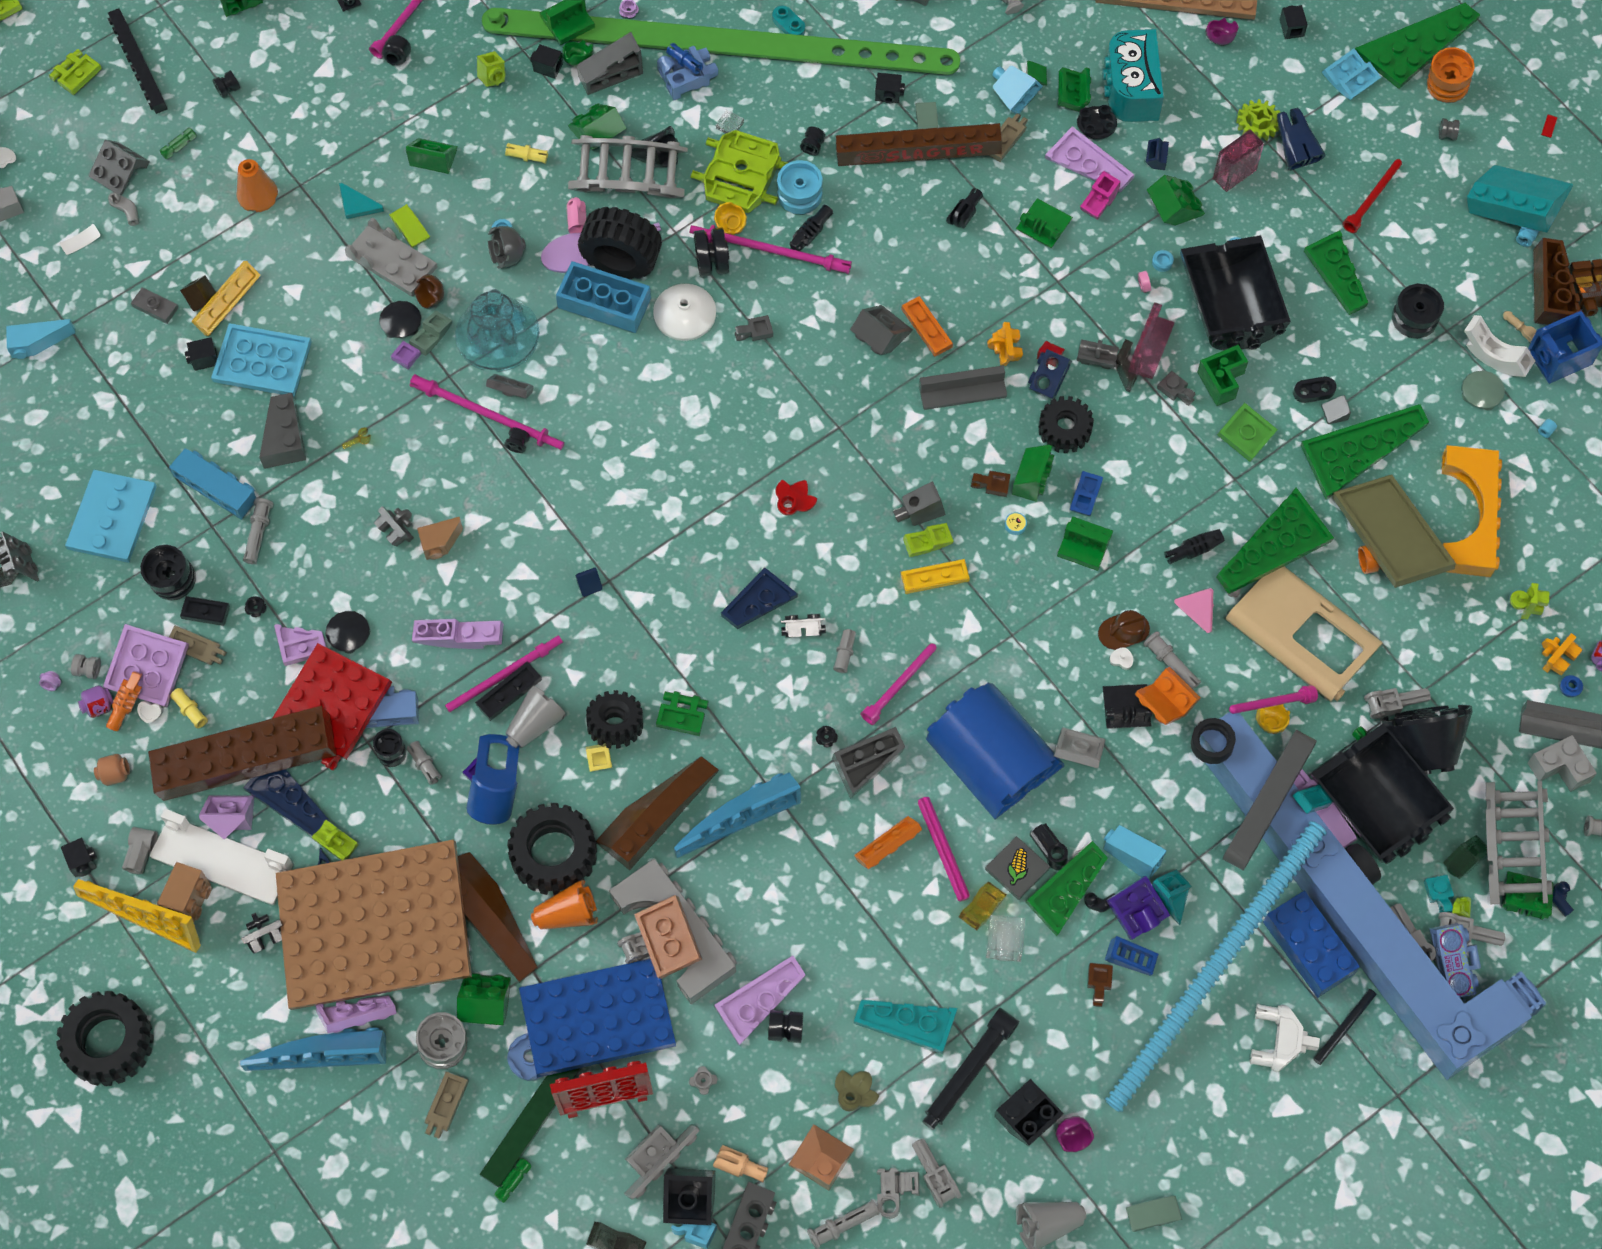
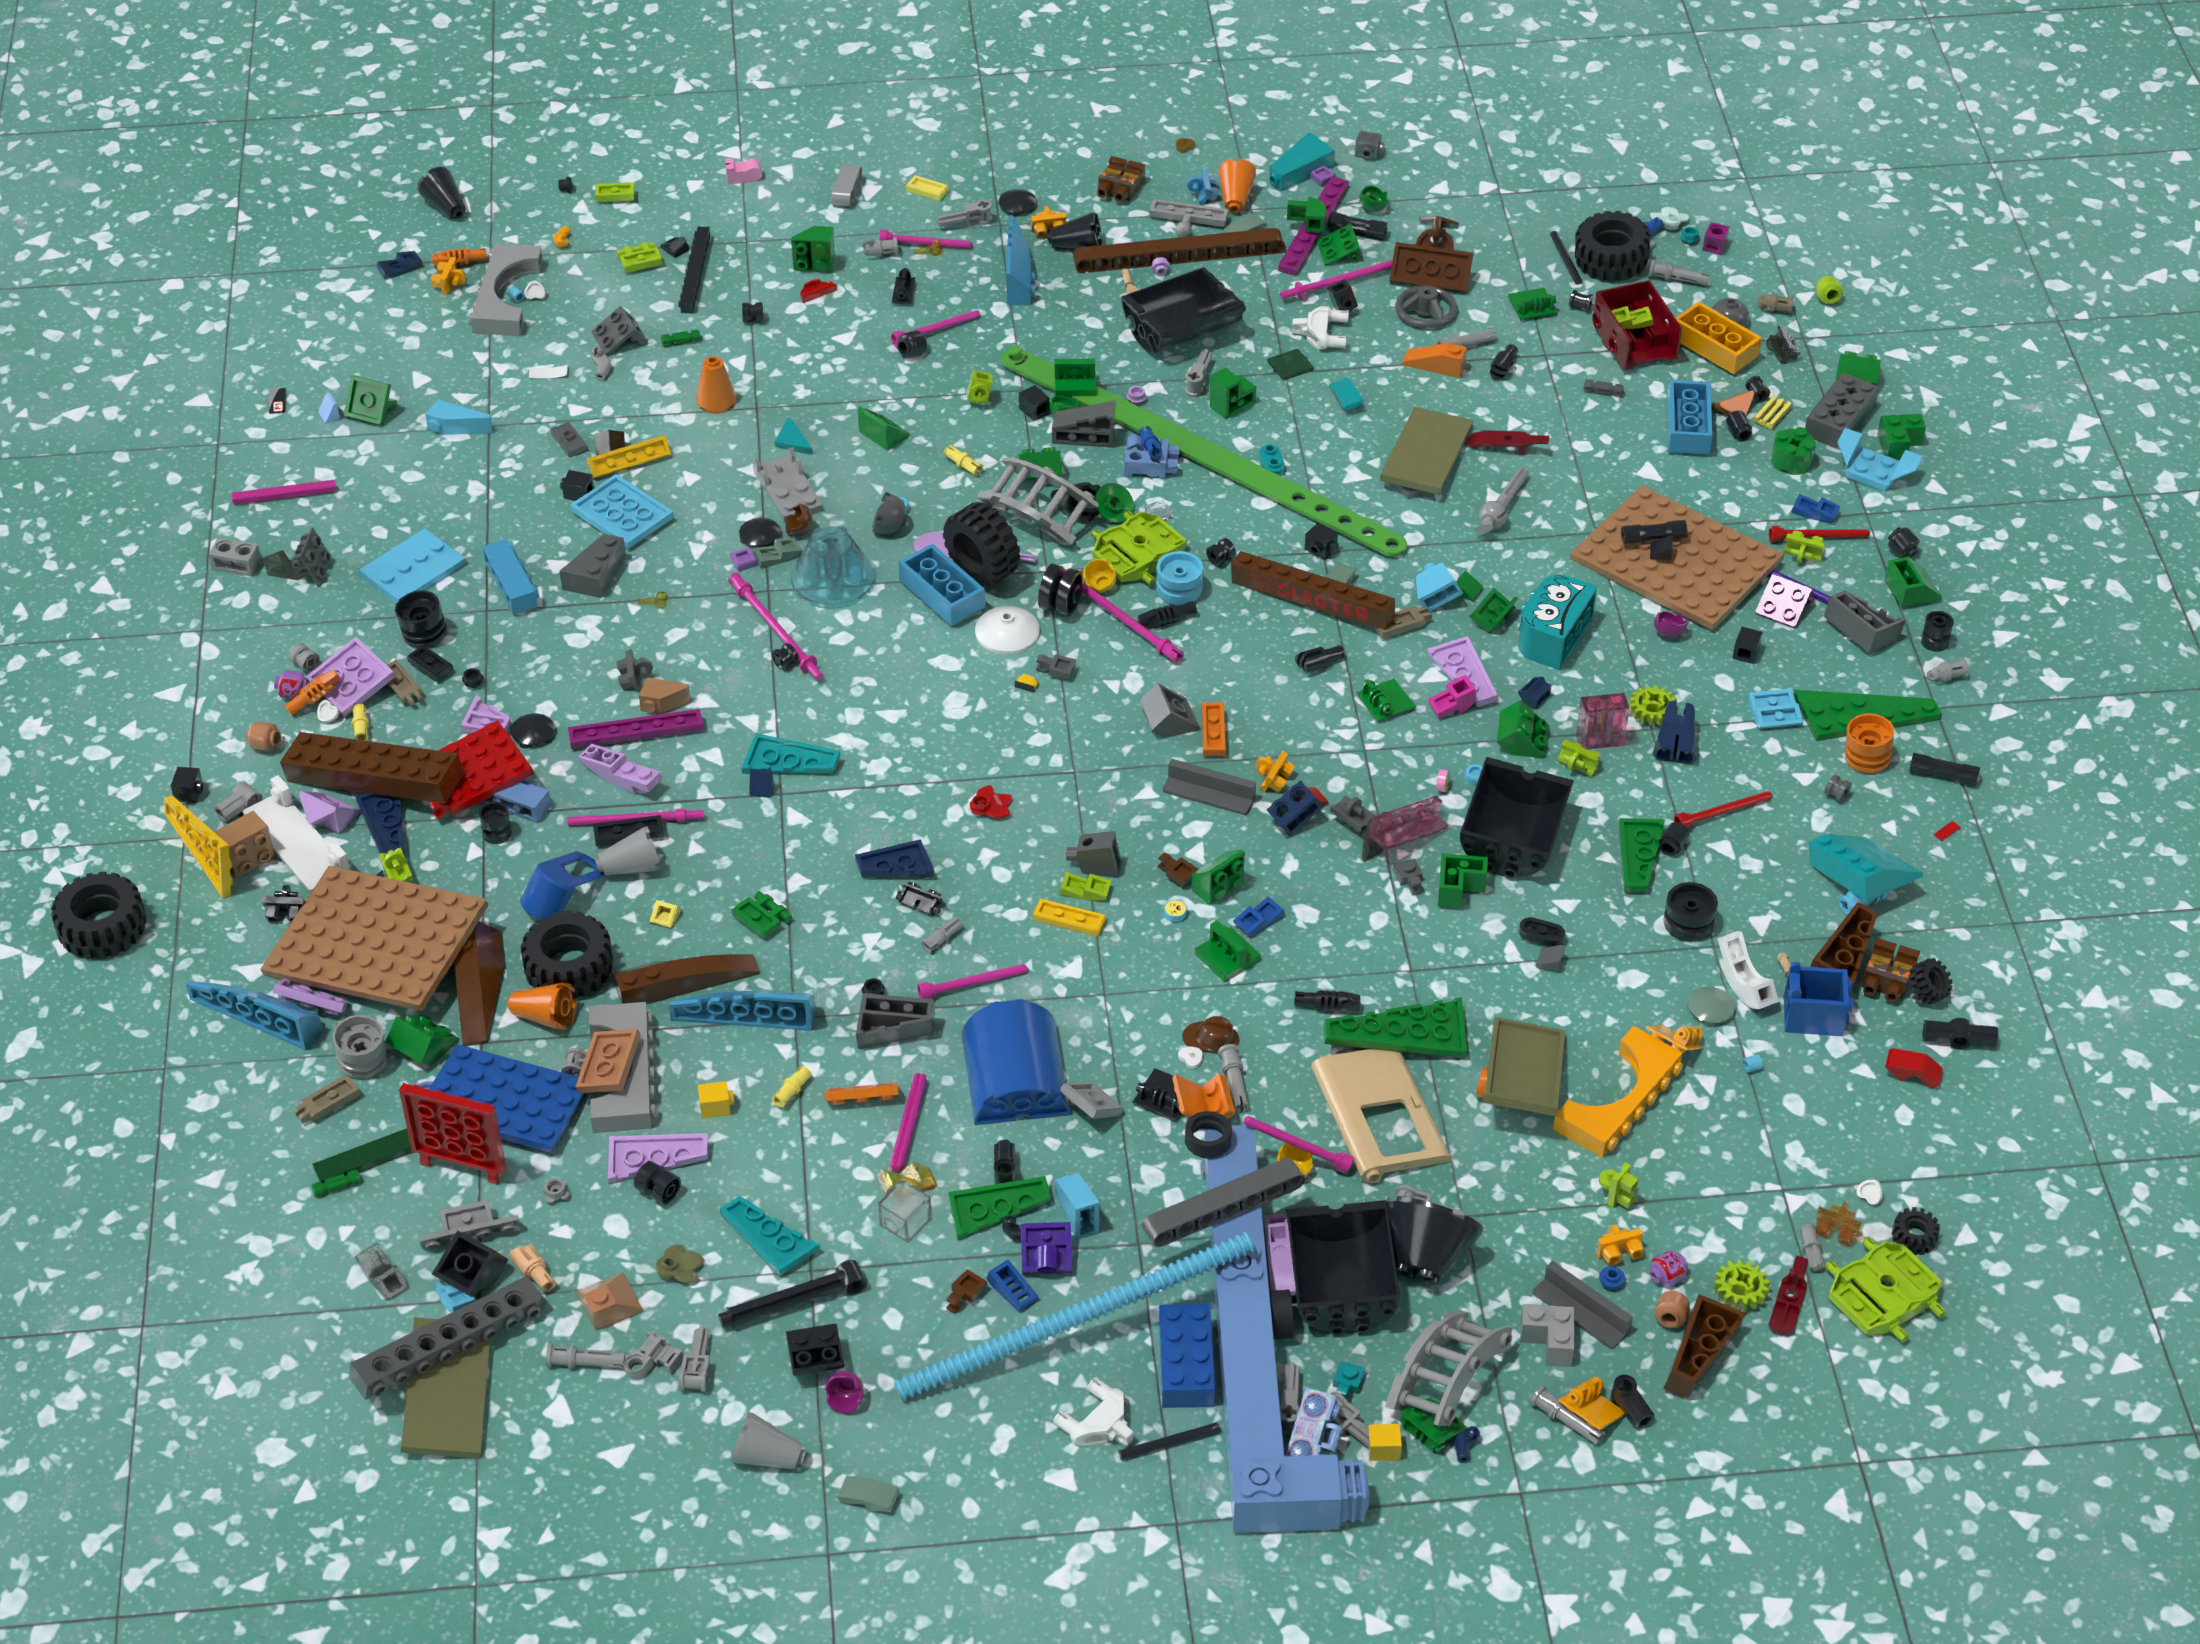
camera: 30 degrees right, 20 degrees down
lavender plate [39,671,61,691] -> none
light grey pin [243,498,274,564] -> none
lime slope [389,204,430,248] -> none
light grey pin [407,741,442,785] -> none
flat silver plate [486,374,534,399] -> none
black tyre [586,690,643,749] -> none
dark grey tile [985,836,1050,900] -> none
black tyre [1039,396,1094,453] -> none
black dish [1077,105,1117,139] -> none
teal slope [1152,869,1192,925] -> none
bright pink piece [1174,588,1214,633] -> none
bright green plate [1217,402,1278,462] -> none
teal tile [1293,785,1333,814] -> none
green wing [1301,404,1429,500] -> none
clear green slope [1443,835,1487,879] -> none
lime tile [1452,897,1471,918] -> none
none -> magenta plate [568,709,703,749]
none -> black slope [660,237,690,258]
none -> yellow brick [698,1081,734,1118]
none -> teal wing [741,733,841,774]
none -> light yellow pin [771,1066,812,1108]
none -> red tile [800,279,837,303]
none -> piece [1014,674,1039,693]
none -> green dish [1095,483,1134,523]
none -> yellow panel [1368,1424,1402,1461]
none -> lime hips [1557,739,1601,777]
none -> light orange hinge [1646,1025,1703,1052]
none -> black brick [1660,822,1690,856]
none -> black axle [1909,753,1980,786]

